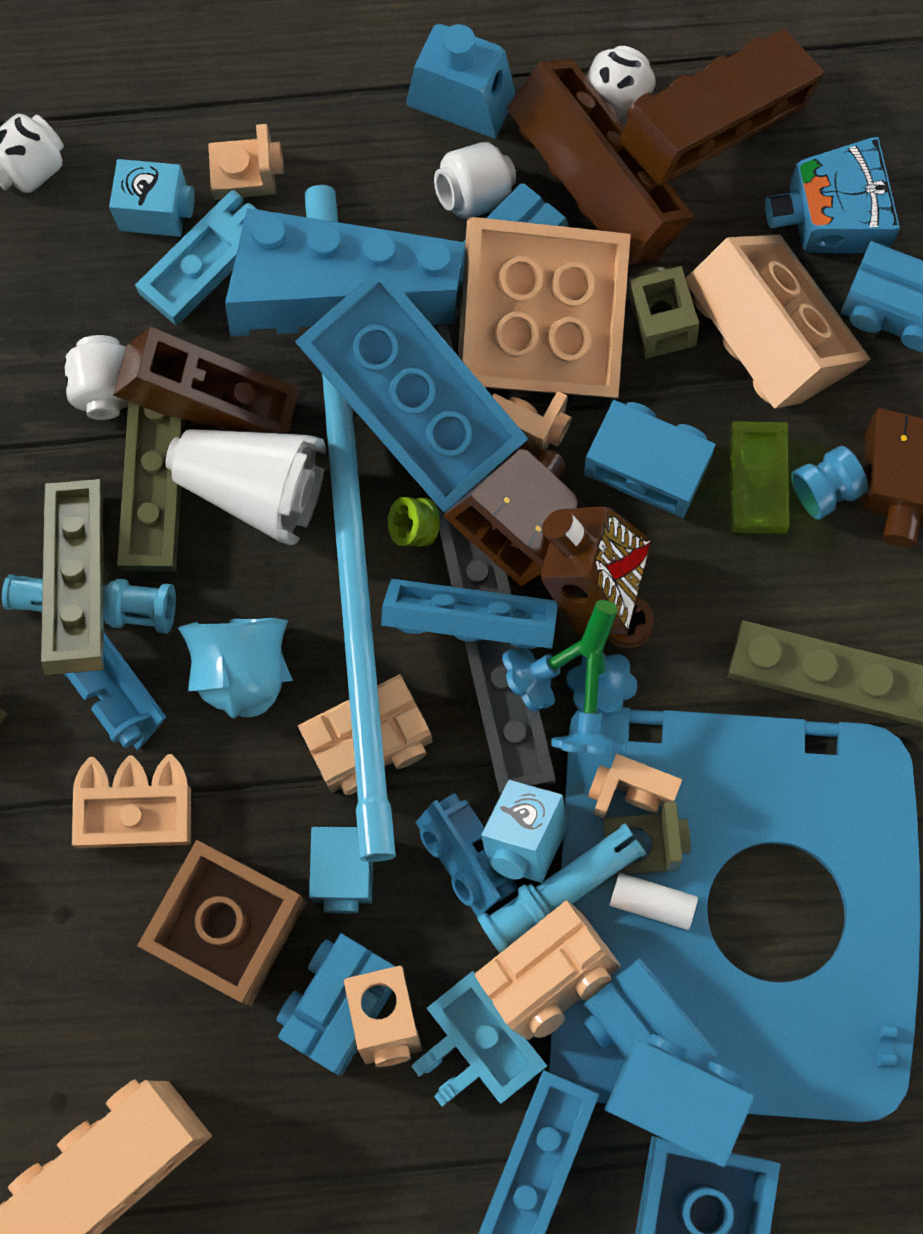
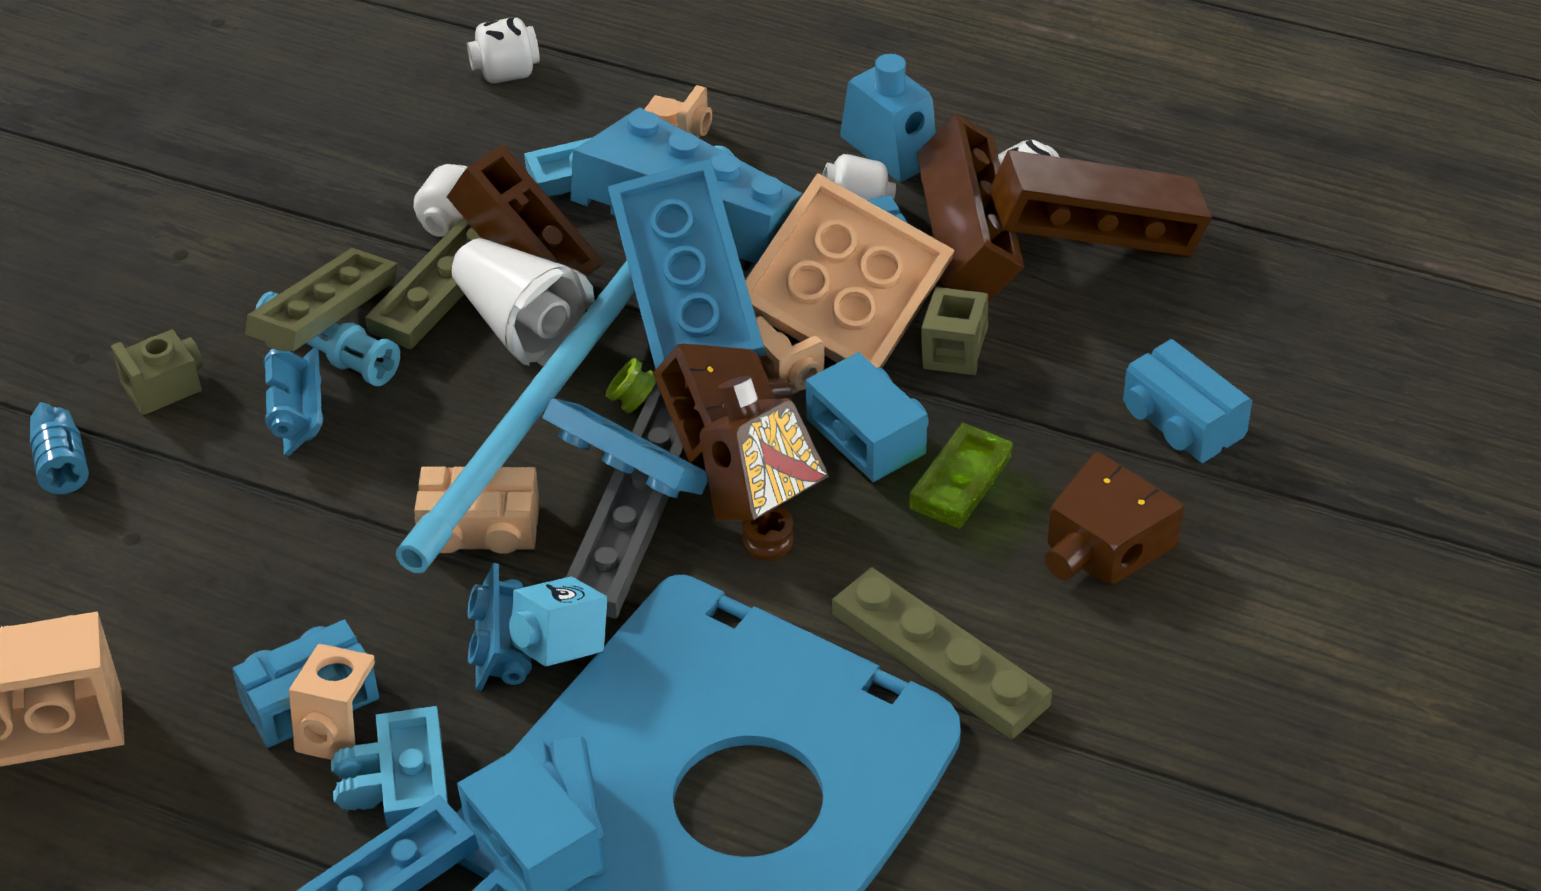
camera: 25 degrees right, 30 degrees down
light nougat plate [72,754,191,848] -> none
medium azure brick [109,159,194,237] -> none
medium nougat brick [137,840,307,1006] -> none
medium azure helmet [178,618,294,719] -> none
medium azure brick [309,827,373,914] -> none
light nougat brick [475,900,621,1041] -> none
medium azure pin [477,823,646,953] -> none
dark azure plant [502,600,637,754] -> none
light nougat bracket [588,754,682,819] -> none
olive bracket [603,802,691,876] -> none
white axle [609,872,698,930] -> none
light nougat slope [685,235,870,409] -> none
dark azure torso [765,137,900,253] -> none
dark azure wheel [791,446,869,520] -> none

